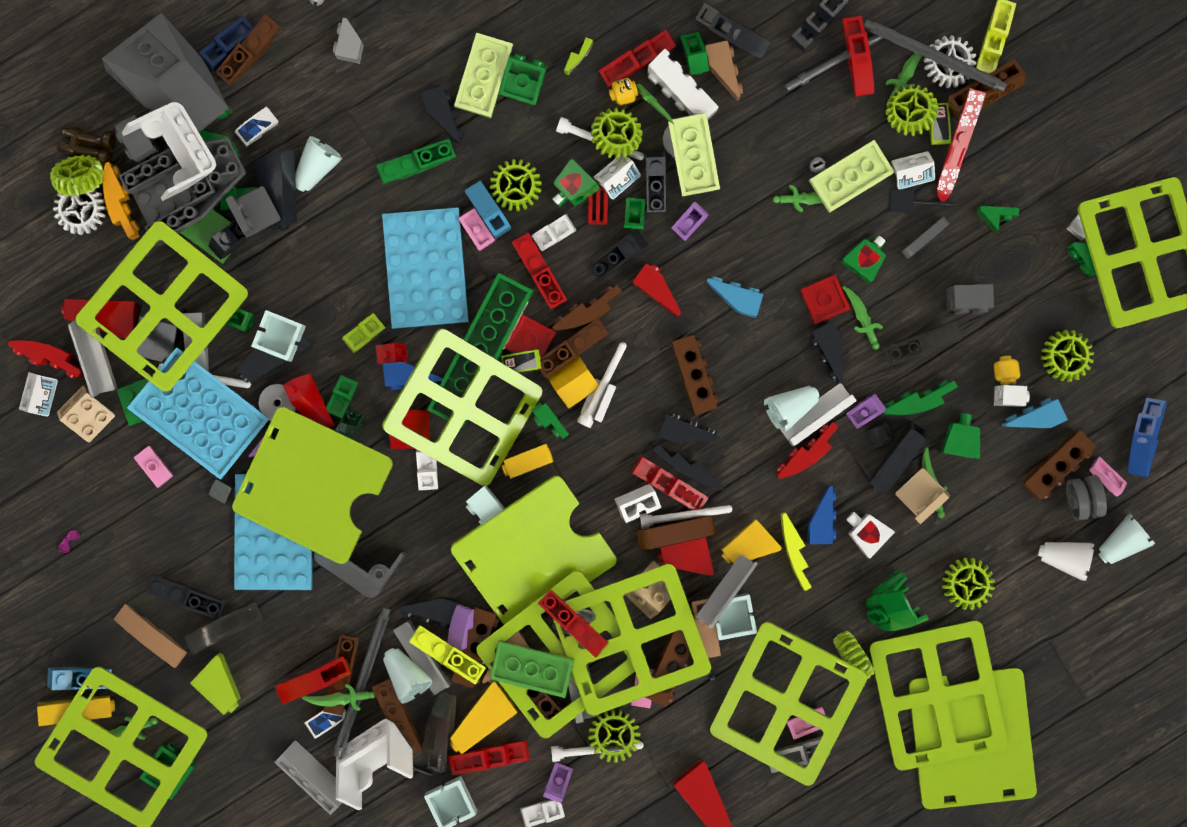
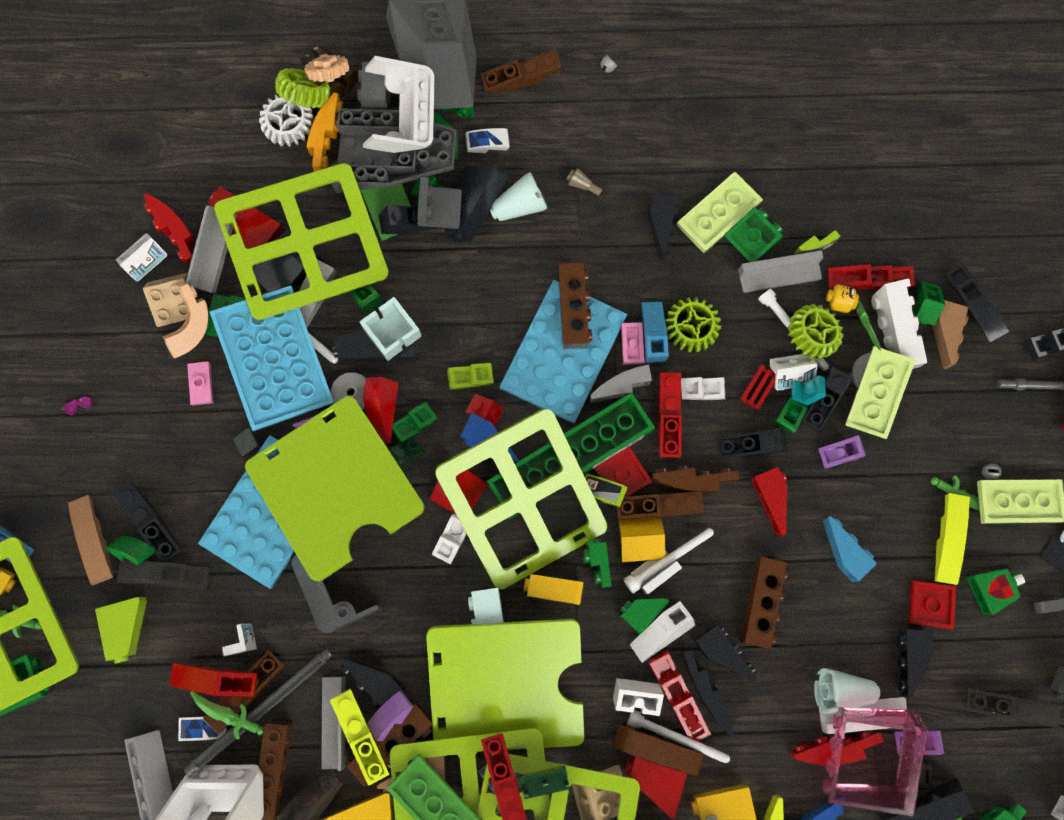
camera: 35 degrees right, 10 degrees down
dark blue slope [199,16,254,73] -> none
light grey slope [333,18,364,64] -> none
green slope [376,139,456,184] -> none
light aqua cone [383,648,432,704] -> none
green torso [552,159,600,207] -> none
bright green piece [842,286,883,350] -> none
green slope [882,380,958,415] -> none
none -> green slope [106,535,154,566]
none -> light nougat arch [162,282,208,358]
none -> white panel [222,623,257,656]
none -> light nougat gear [304,54,349,82]
none -> dark green hinge [520,765,570,799]
none -> reddish brown brick [558,263,592,349]
none -> dark tan cone [566,167,603,196]
none -> light grey slope [590,365,652,403]
none -> green slope [620,598,670,634]
none -> white slope [630,601,695,663]
none -> light grey panel [738,250,823,293]
none -> teal bracket [792,375,826,406]
none -> clear pink windscreen [823,707,928,816]
none -> neon yellow slope [935,493,970,585]

